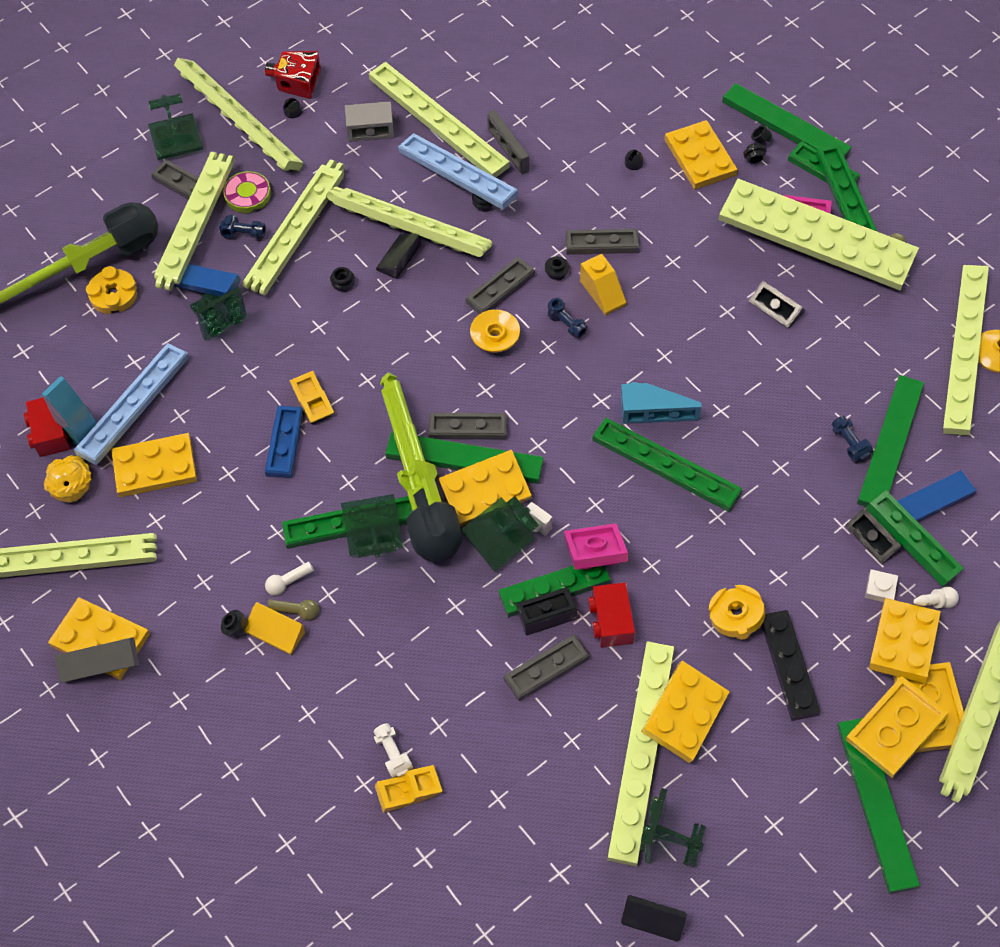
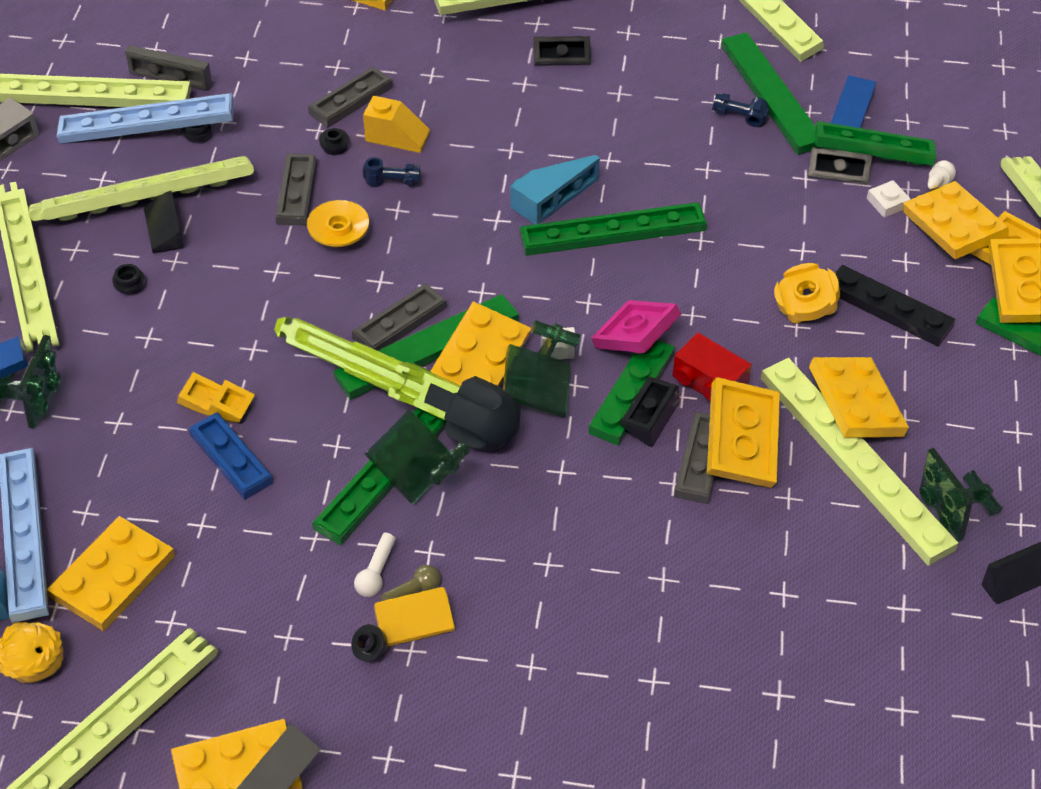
camera: 45 degrees left, 10 degrees down
white bar [374,723,413,778] -> none
yellow slope [375,765,443,813] -> none
black hinge [624,149,643,170] -> none
none -> yellow plate [707,377,780,488]

